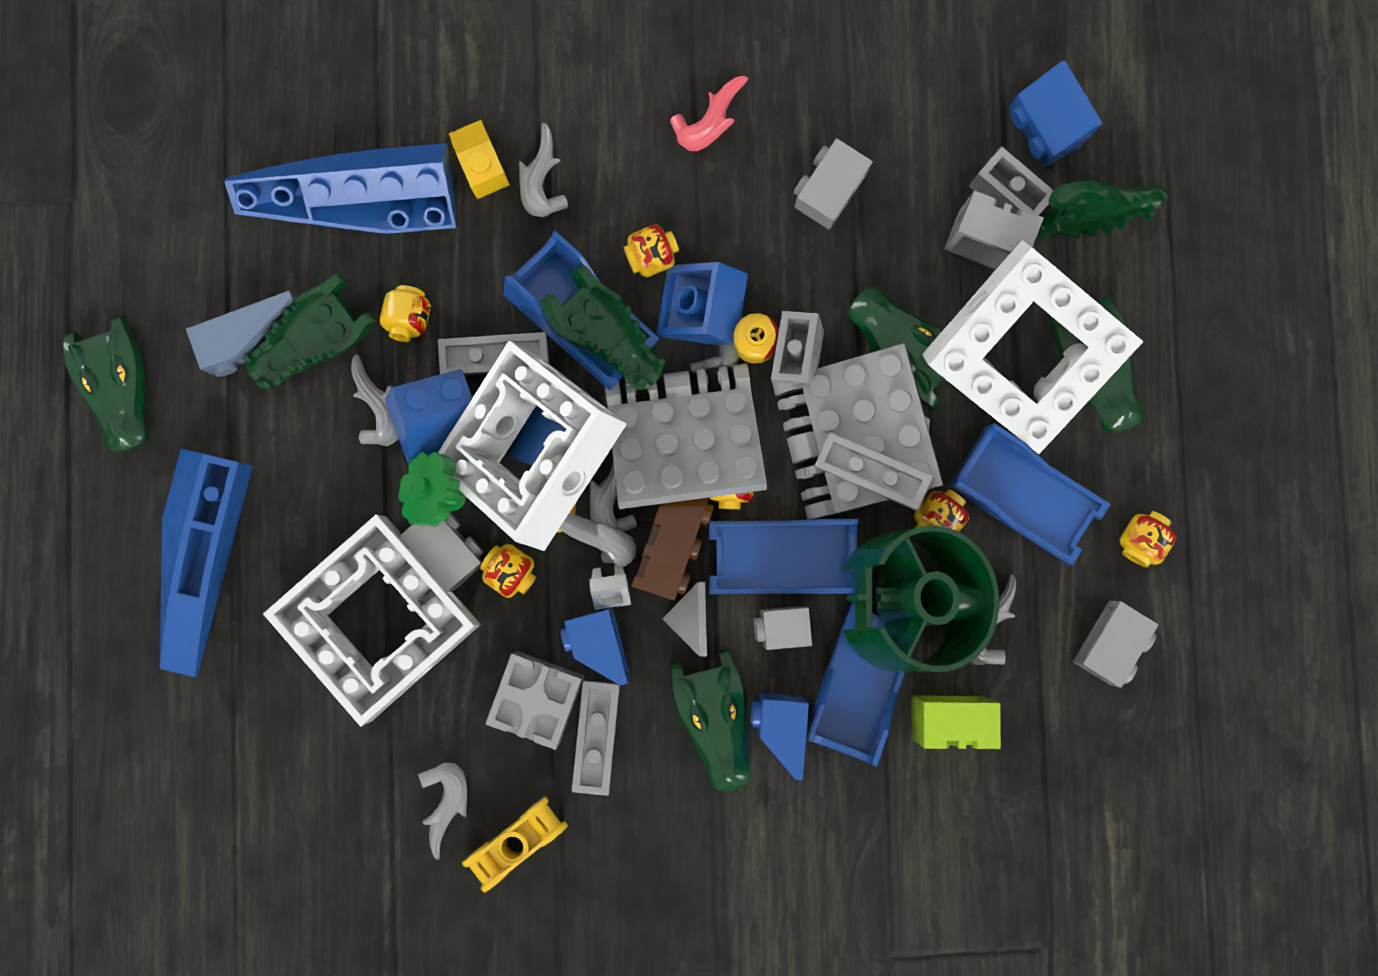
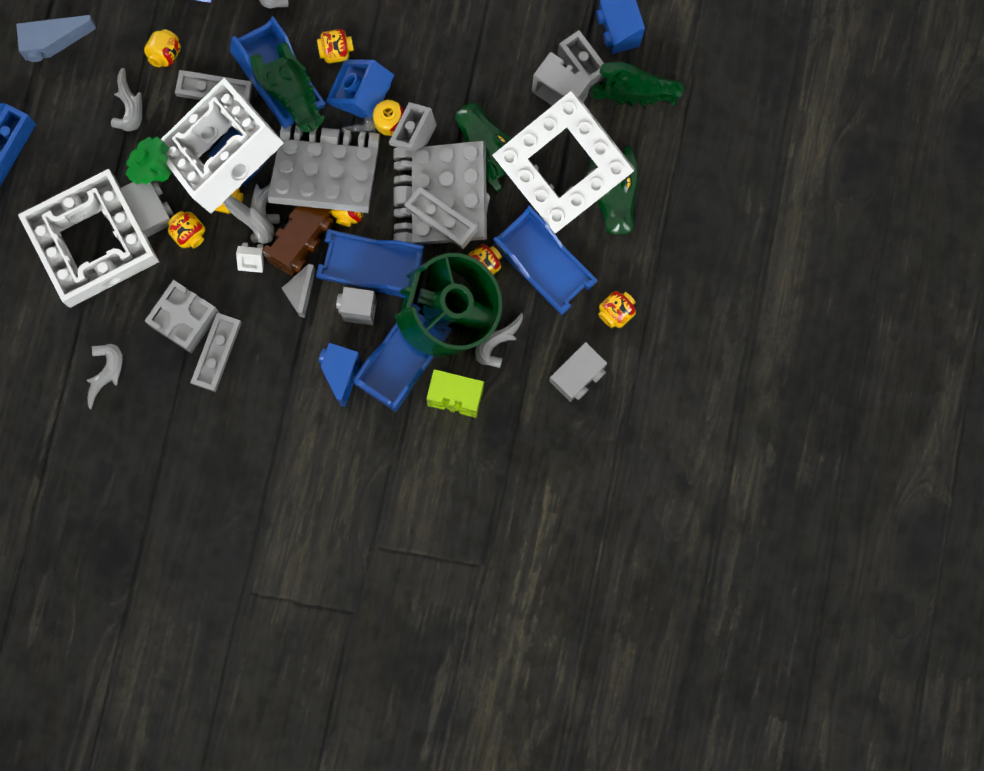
camera: 10 degrees right, 5 degrees down
dark green animal [243,272,376,390] -> none
blue slope [385,369,472,466] -> none
yellow piece [462,796,568,893] -> none
blue slope [560,608,631,685] -> none
dark green animal [669,648,751,792] -> none
light grey brick [794,138,873,230] -> none

